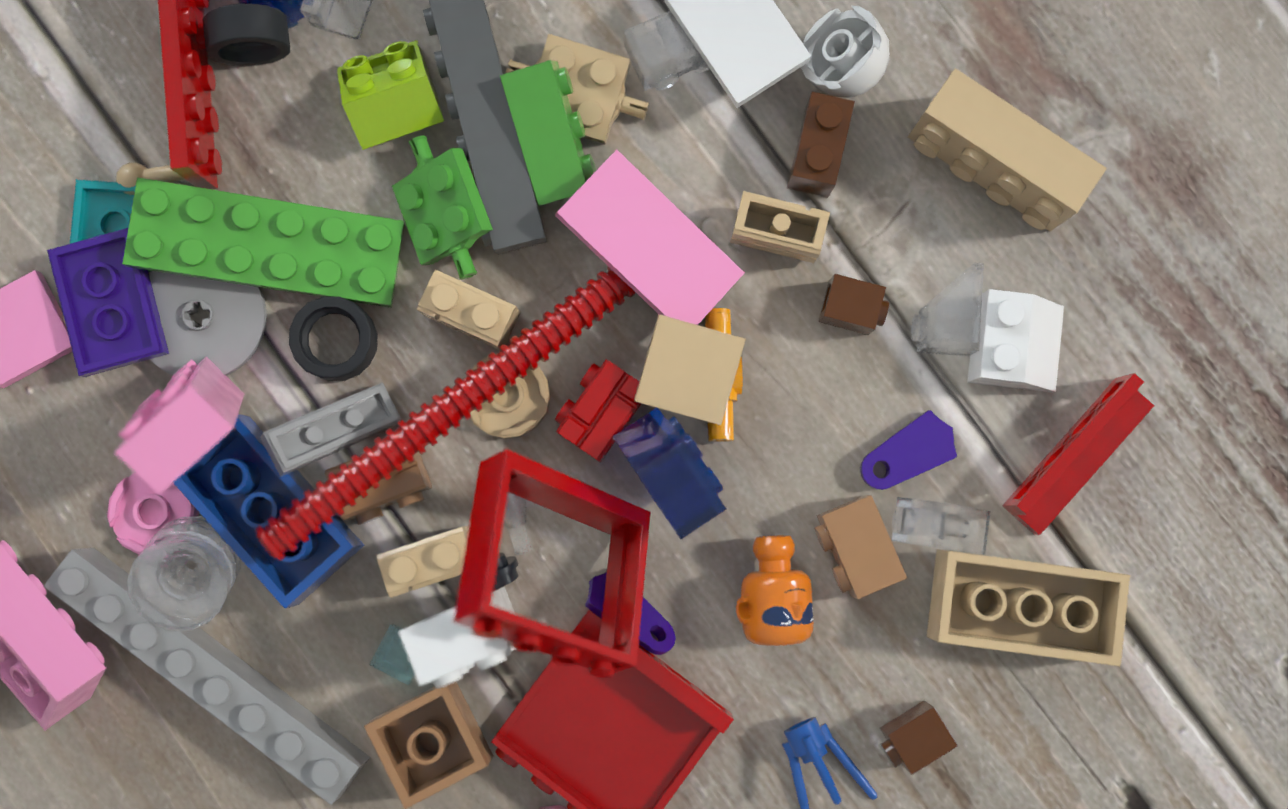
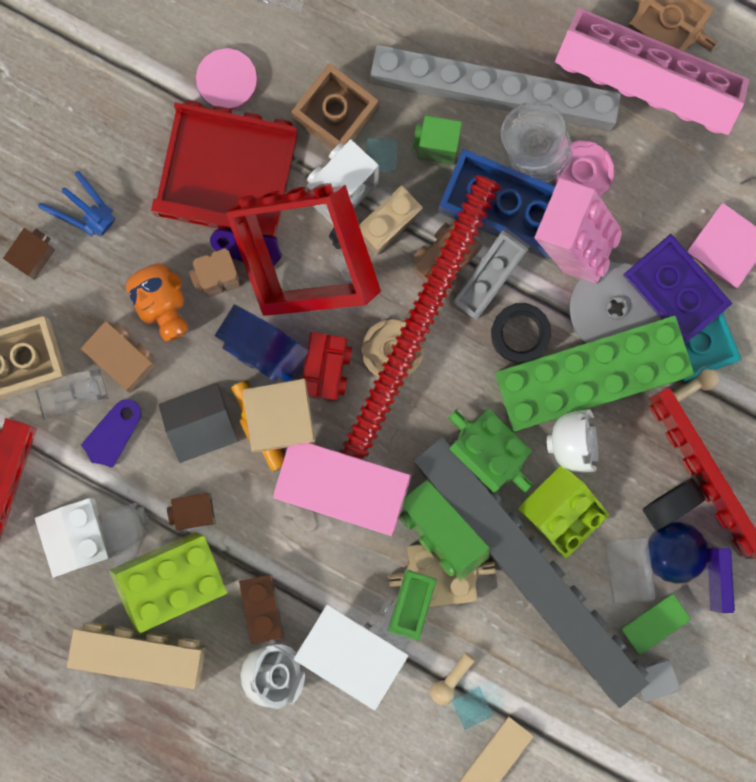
camera: 150 degrees right, 0 degrees up
tan brick [417,269,520,350] -> none
tan brick [730,191,830,263] -> none
none -> lime brick [109,532,228,633]
none -> dark grey slope [159,383,239,463]
none -> medium nougat brick [189,248,241,297]
none -> bright green tile [387,569,437,641]
none -> bright green brick [413,115,462,165]
none -> white cylinder [547,409,599,473]

